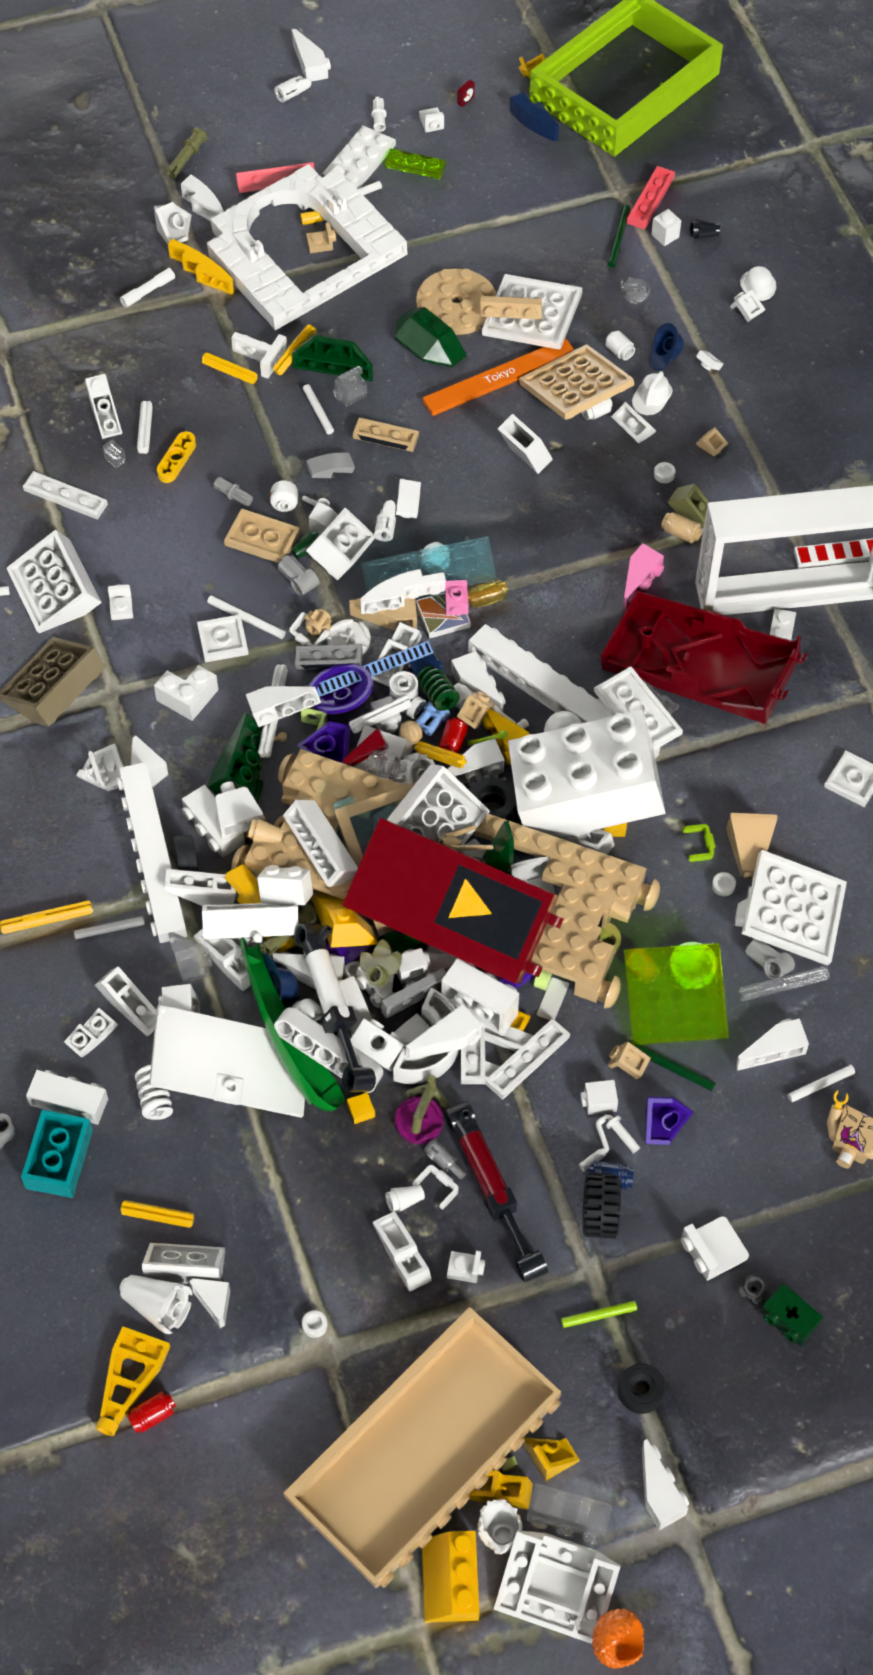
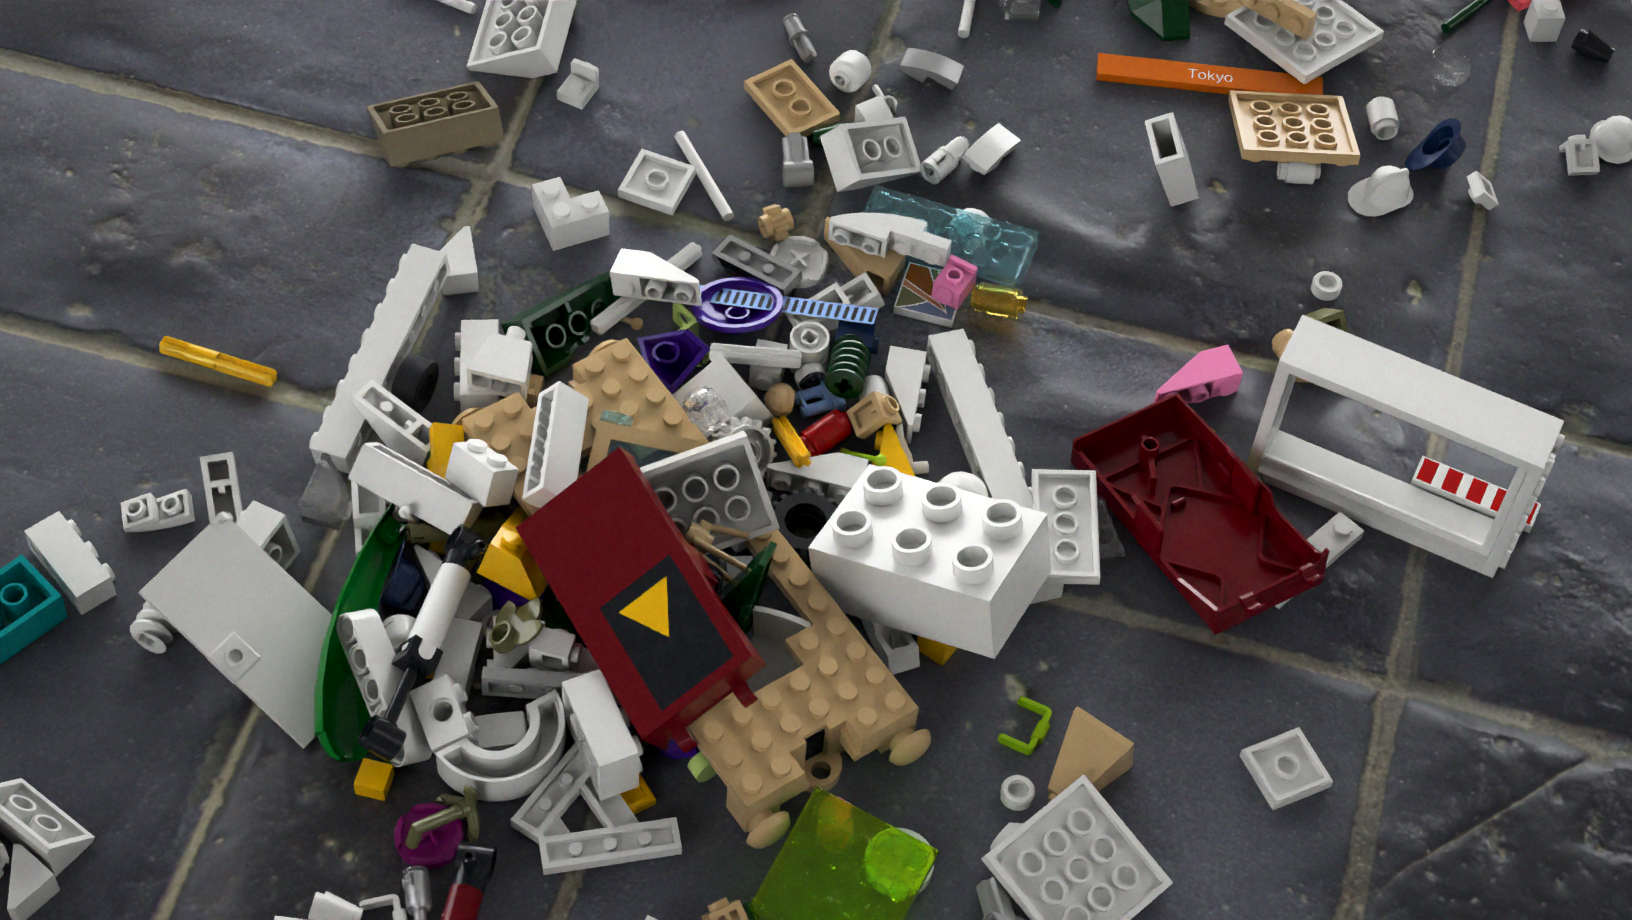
camera: 30 degrees right, 5 degrees down
light grey bar [74,916,145,940] -> none
white slope [77,743,124,791] -> none
yellow axle [121,1200,194,1228] -> none
tan cone [248,819,284,844] -> none
white piece [289,612,330,646] -> none
dark red slope [343,728,389,767] -> none
tan plate [353,418,419,452] -> none
white slope [406,1004,482,1060] -> none
white sticker [537,978,569,1020] -> none
white slope [611,402,656,443] -> none
tan slope [696,428,728,456] -> none

